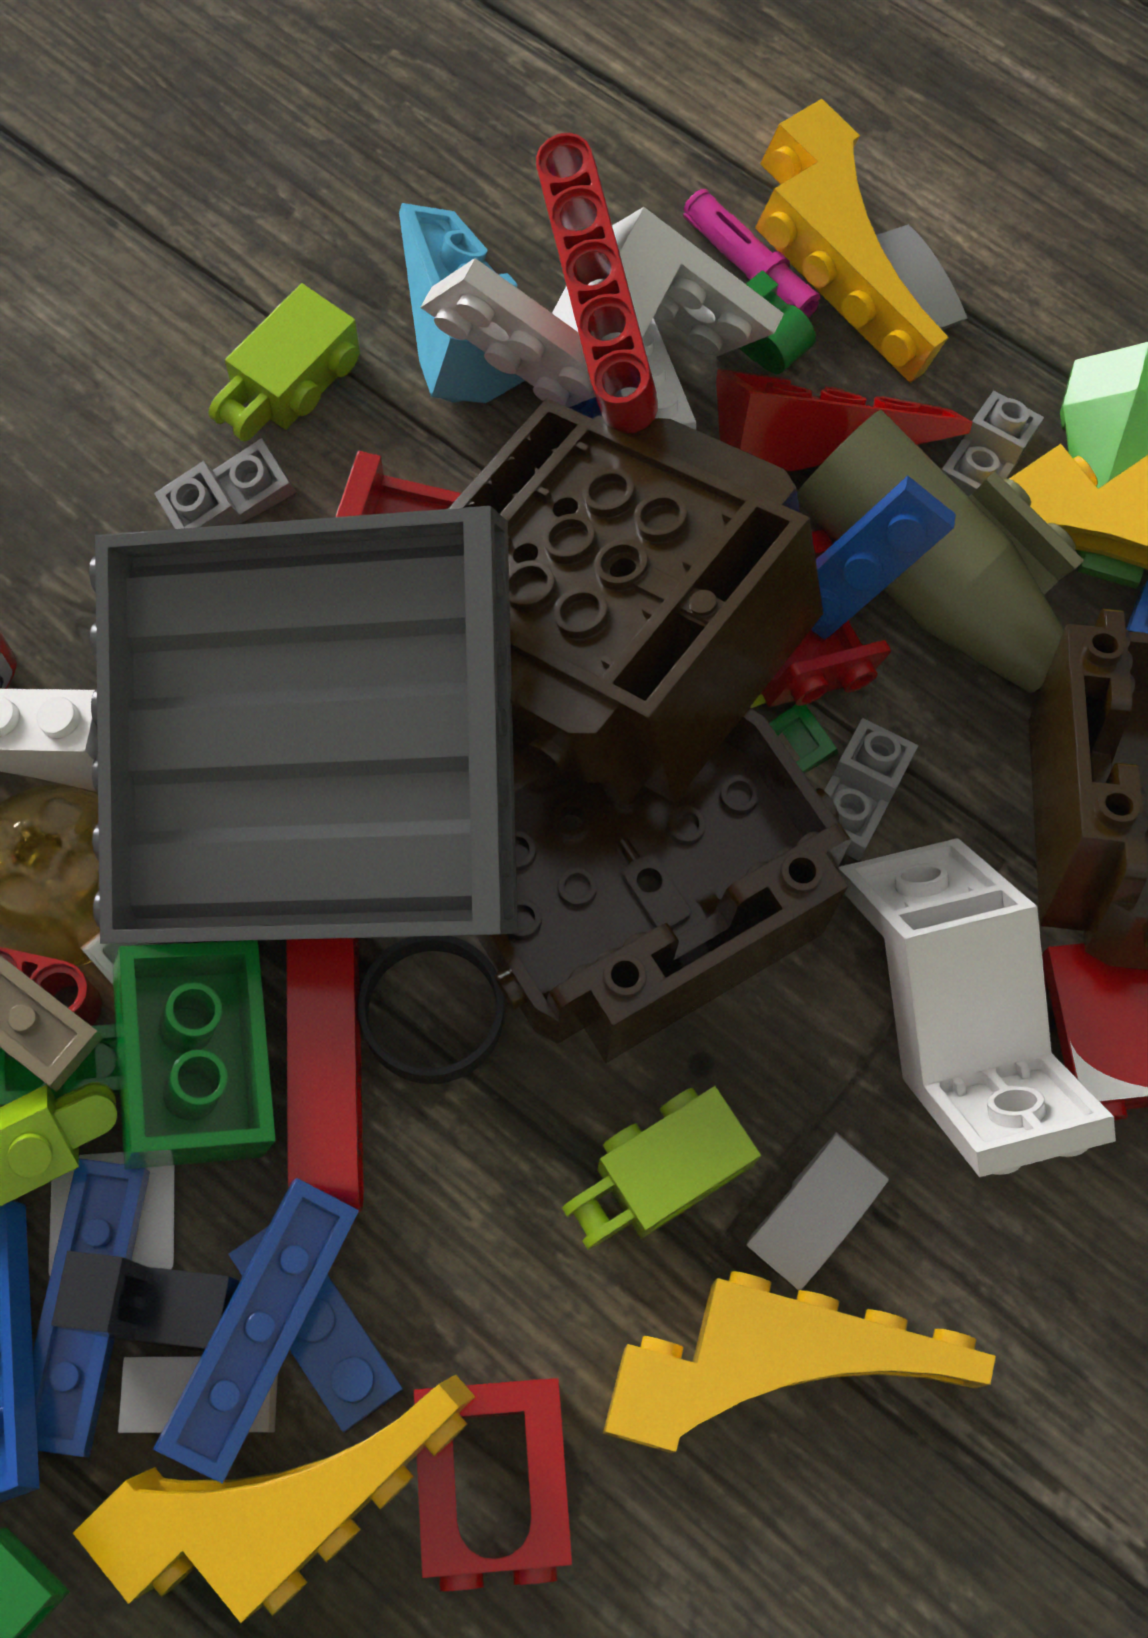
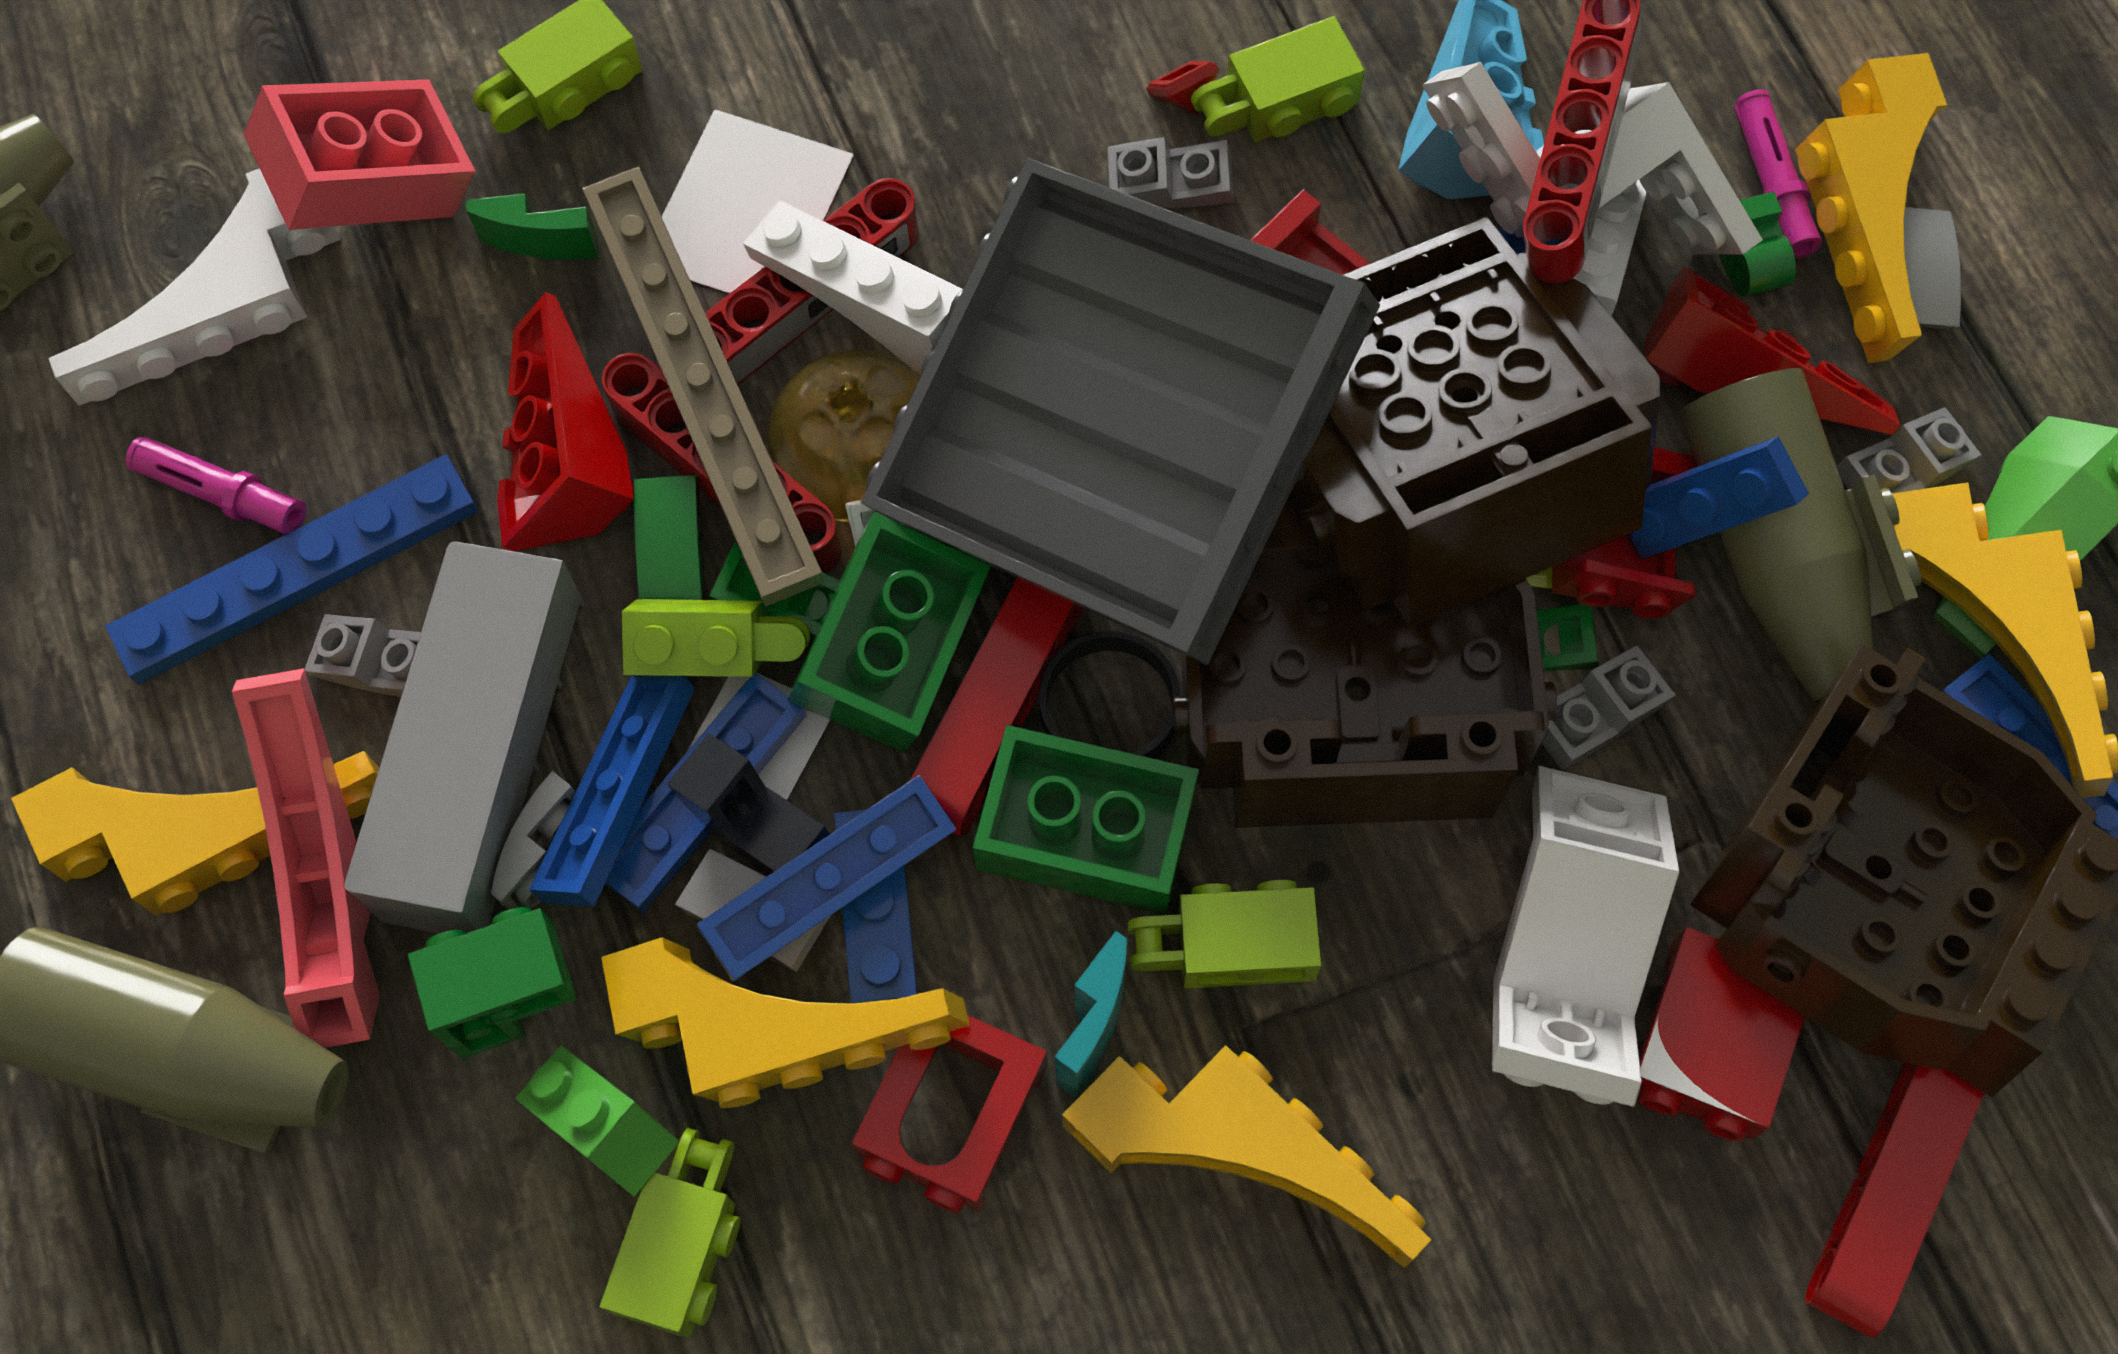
camera: 35 degrees right, 0 degrees up
light grey slope [747,1132,889,1291] -> none
none -> green brick [973,725,1199,915]
none -> teal slope [1055,931,1127,1099]
none -> red slope [1146,61,1219,115]

